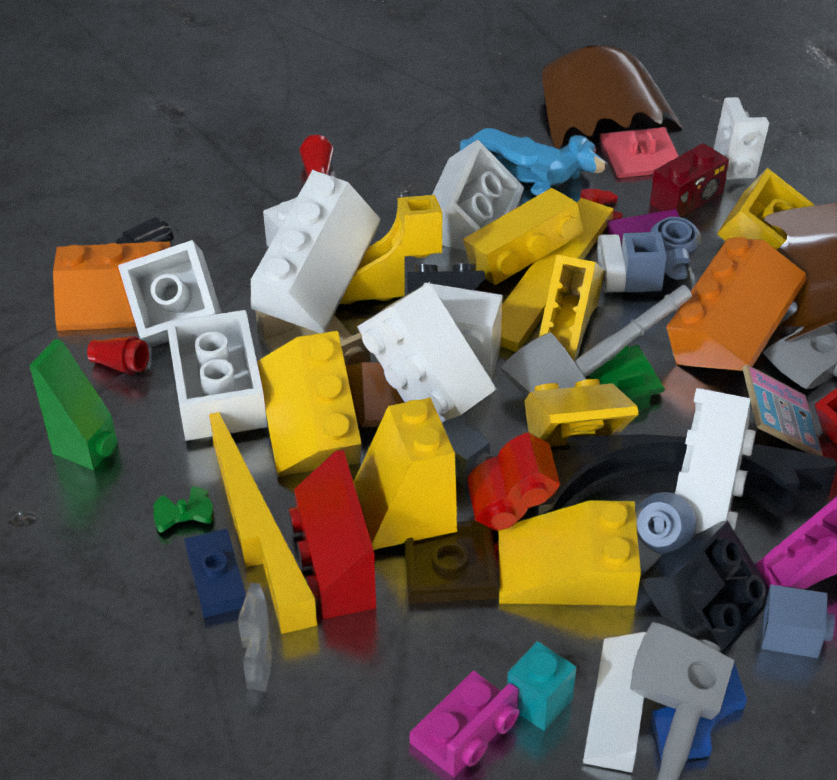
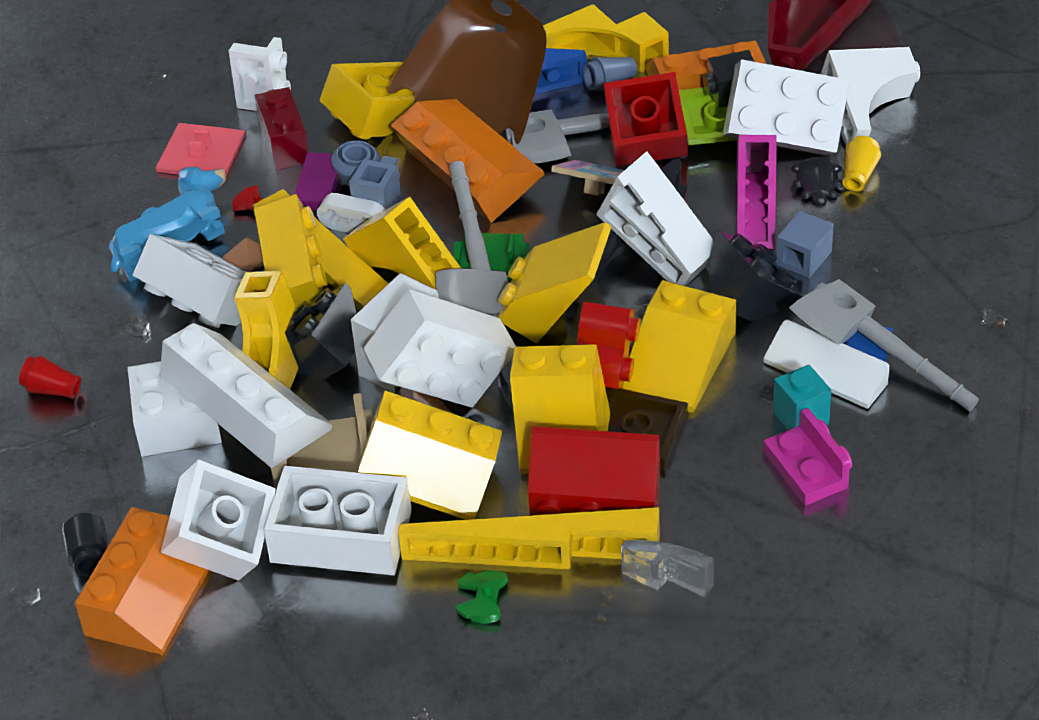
camera: 65 degrees left, 0 degrees up
green slope [29,338,118,470] -> none
red cone [87,336,149,375] -> none
dark blue plate [184,528,248,618] -> none
reddish brown piece [542,45,683,149] -> none
sand blue cone [636,492,696,554] -> none

